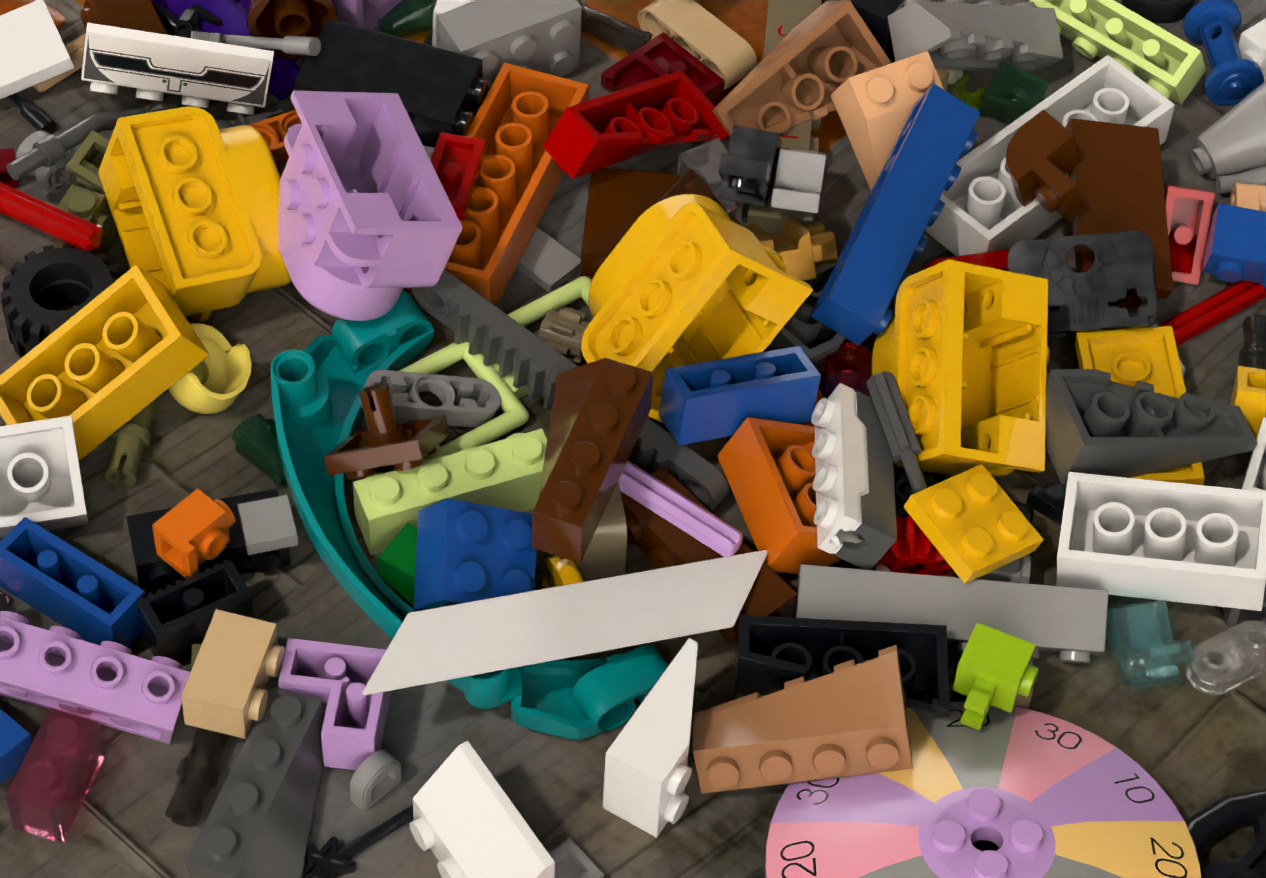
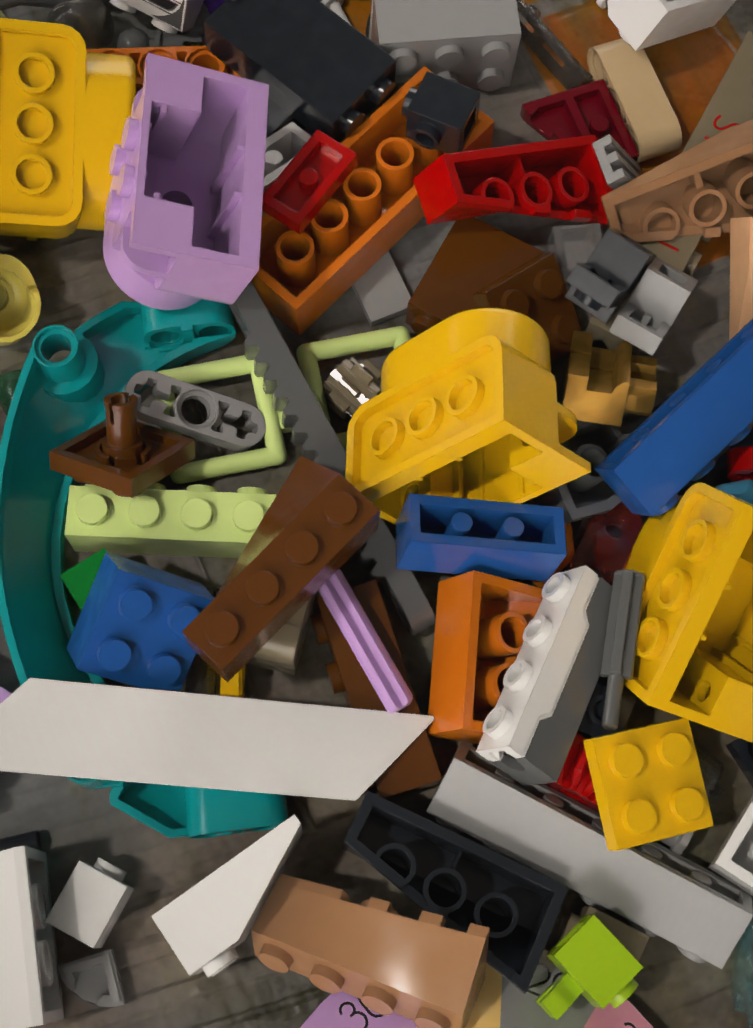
camera: 20 degrees right, 20 degrees up
none -> white brick [45,857,134,948]
none -> black brick [402,71,481,154]
none -> light grey tile [592,134,642,190]

